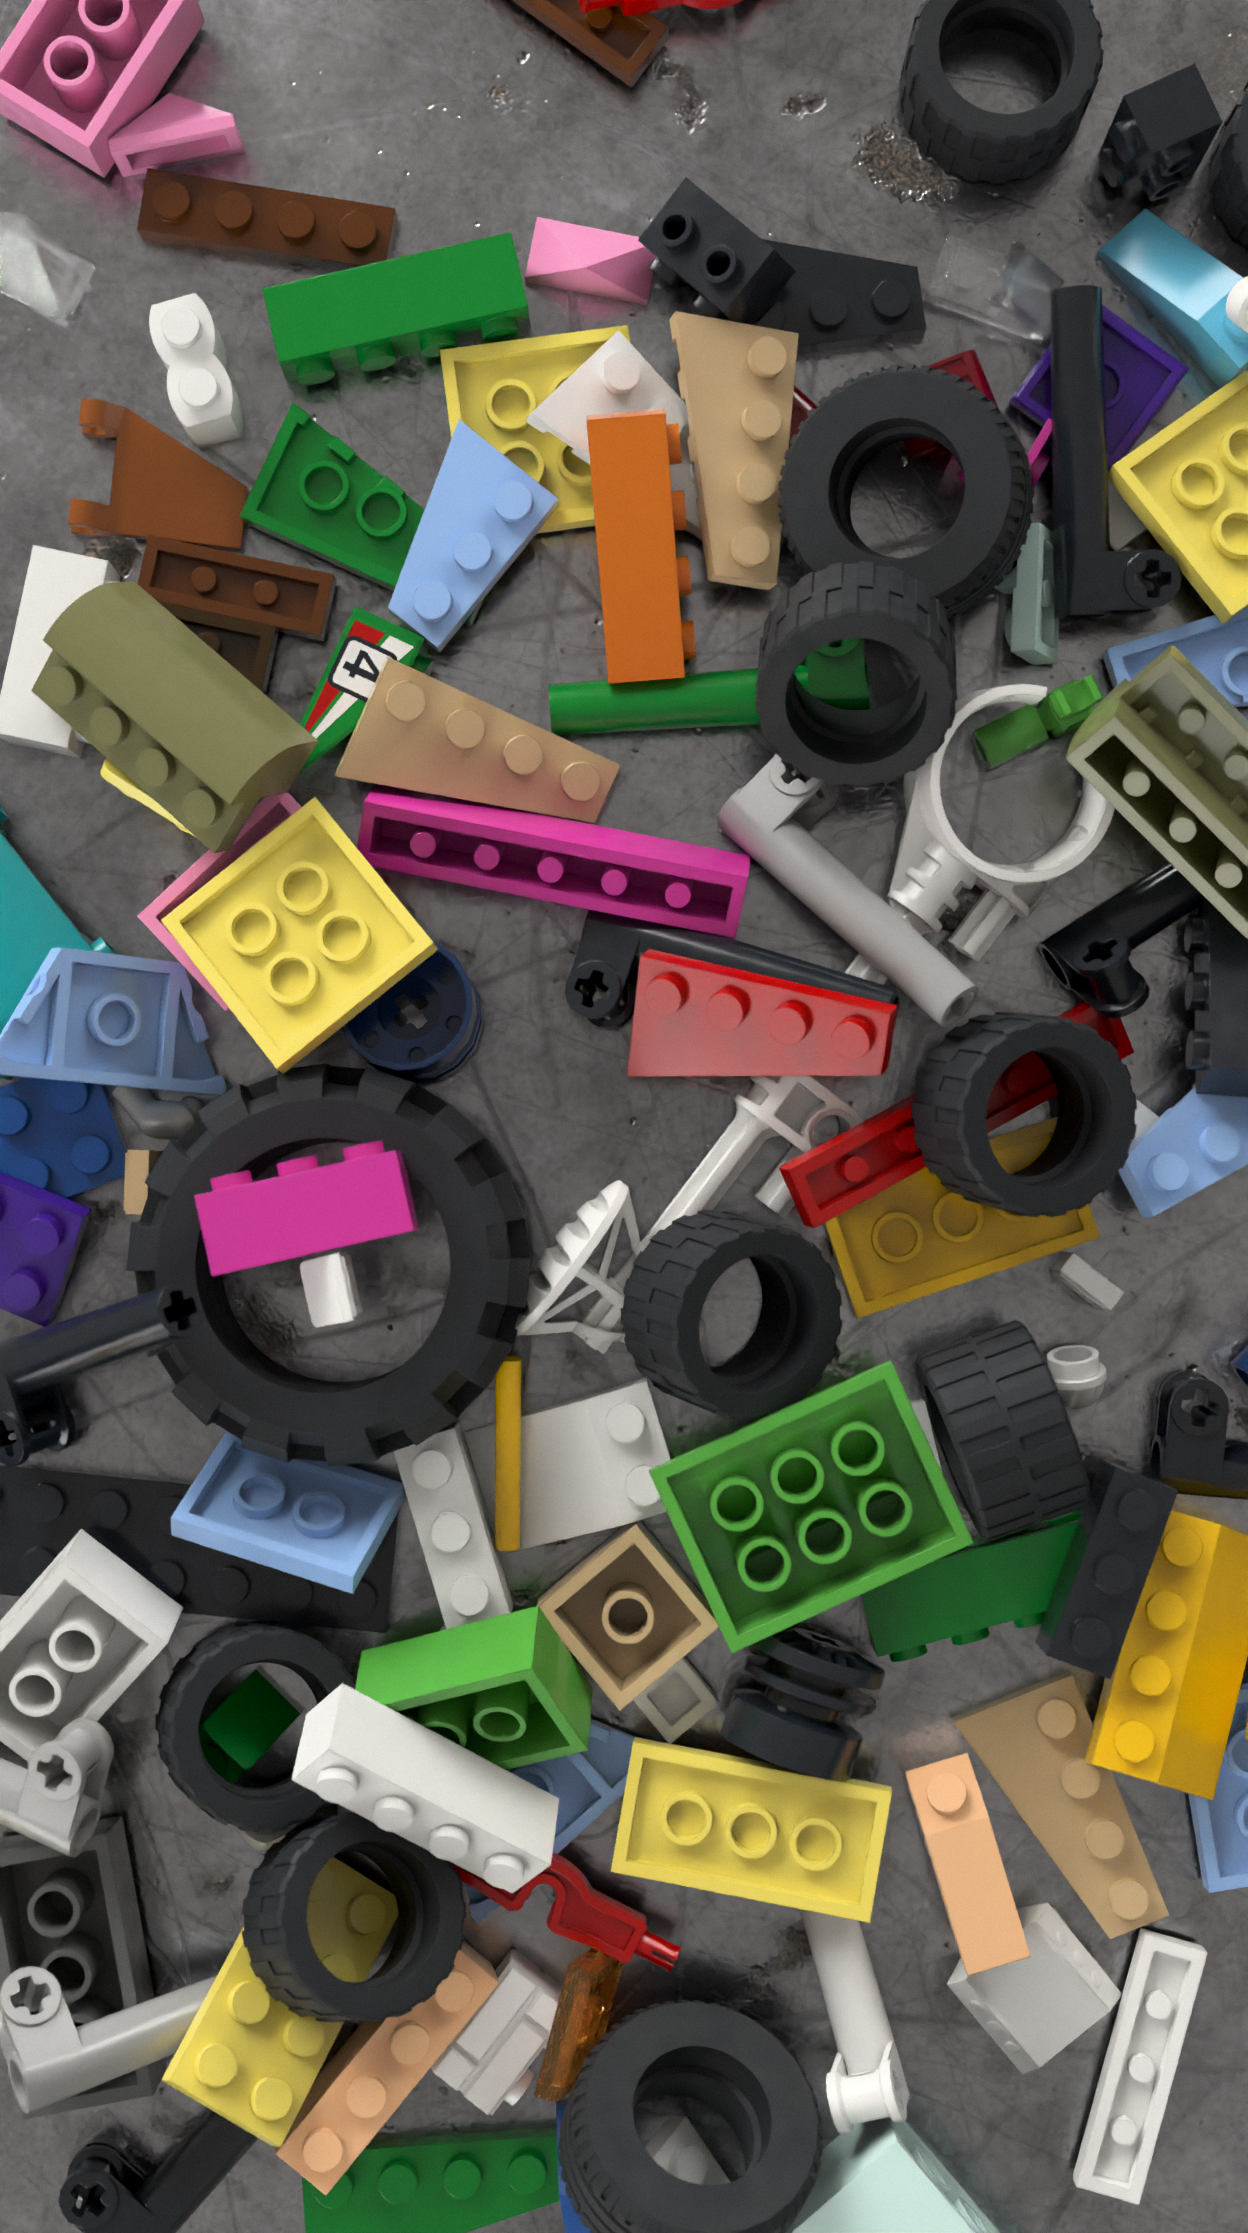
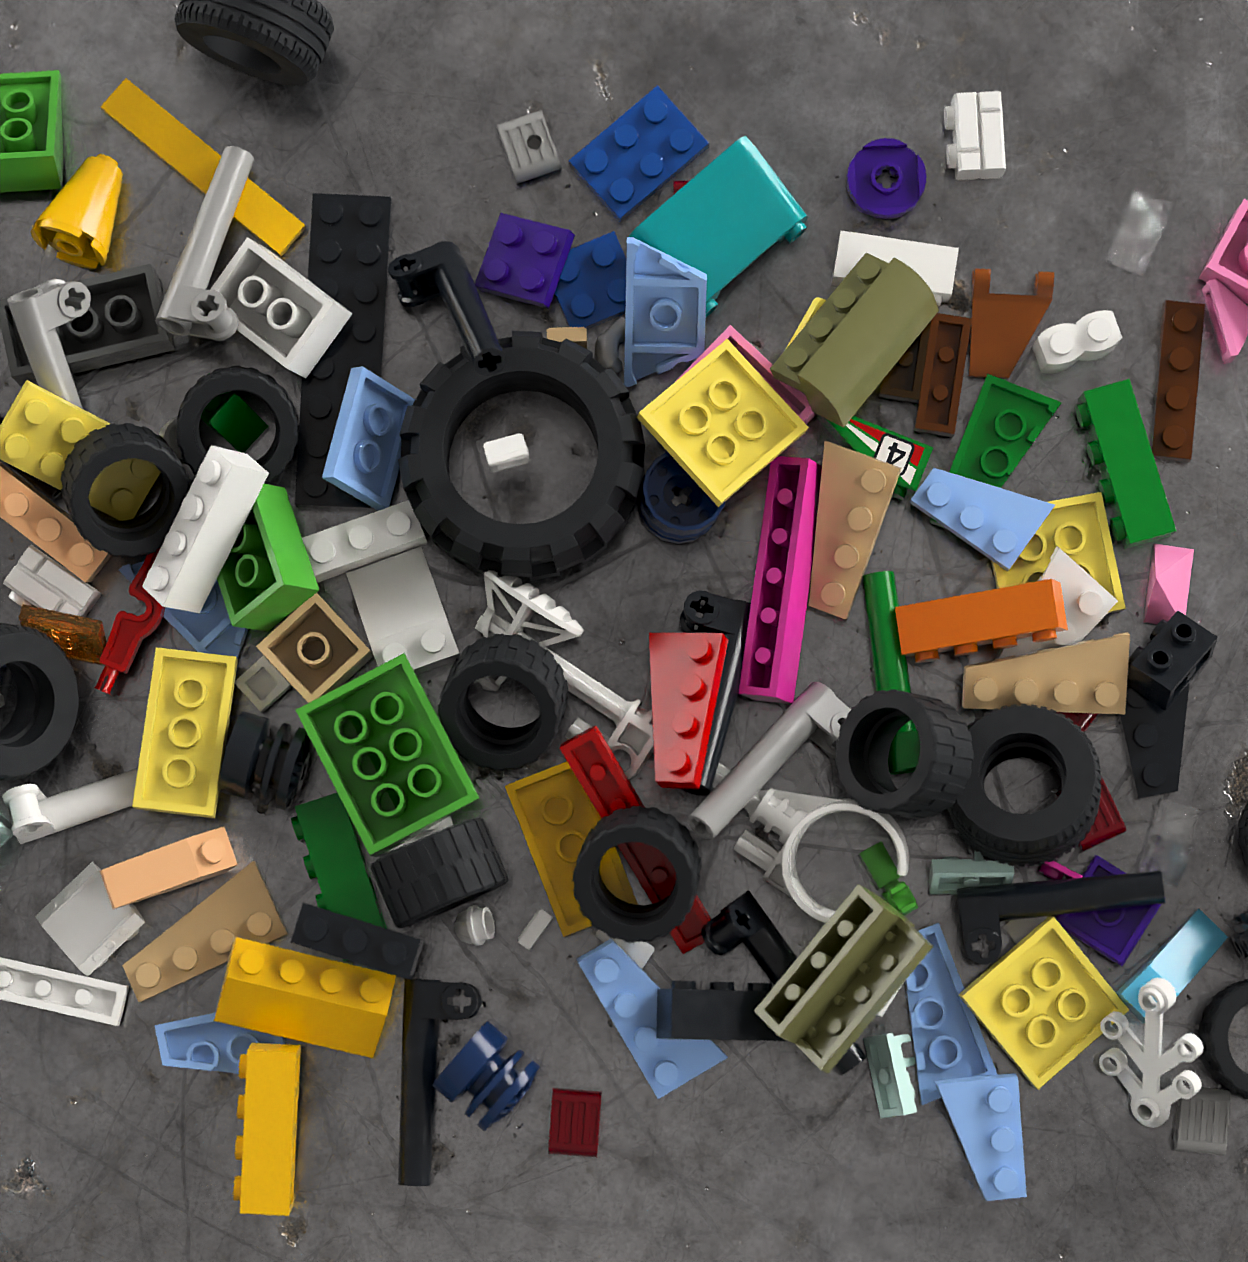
camera: 80 degrees right, 5 degrees down
dark pink brick [194,1140,419,1276] -> none
yellow bar [494,1356,521,1551] -> none

